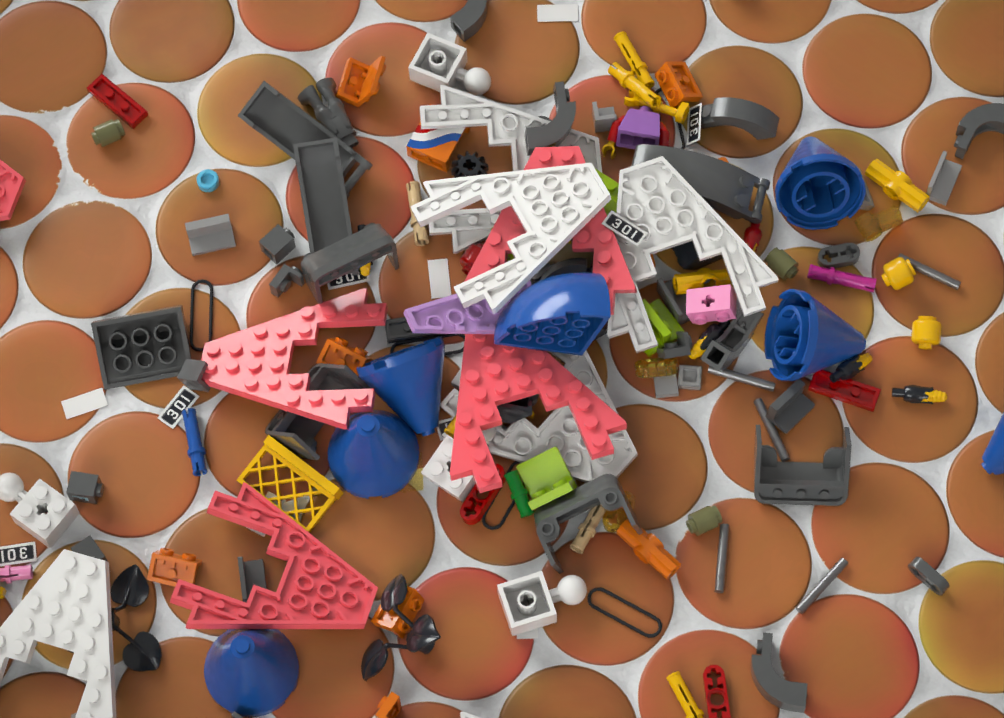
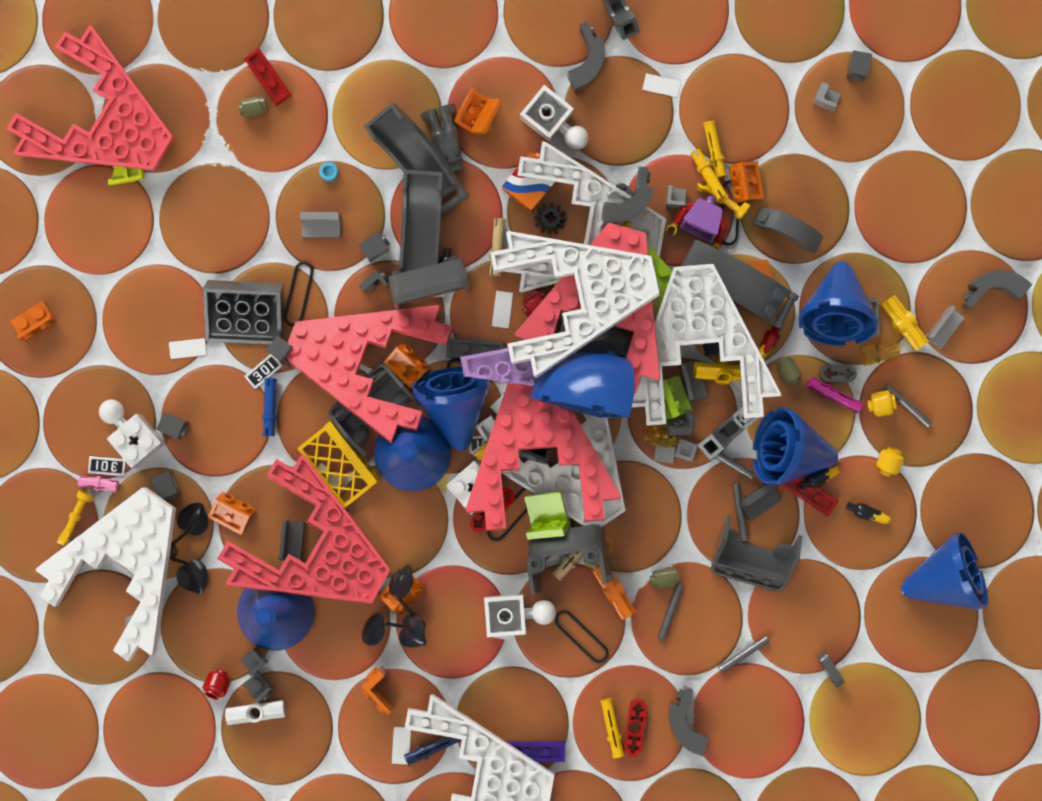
camera: 15 degrees right, 20 degrees up
green pin [504,470,535,518] -> none
sticker [601,210,648,247] -> none
sticker [686,103,702,146] -> none
bright pink brick [686,284,737,325] -> none
black piece [689,320,730,359] -> none

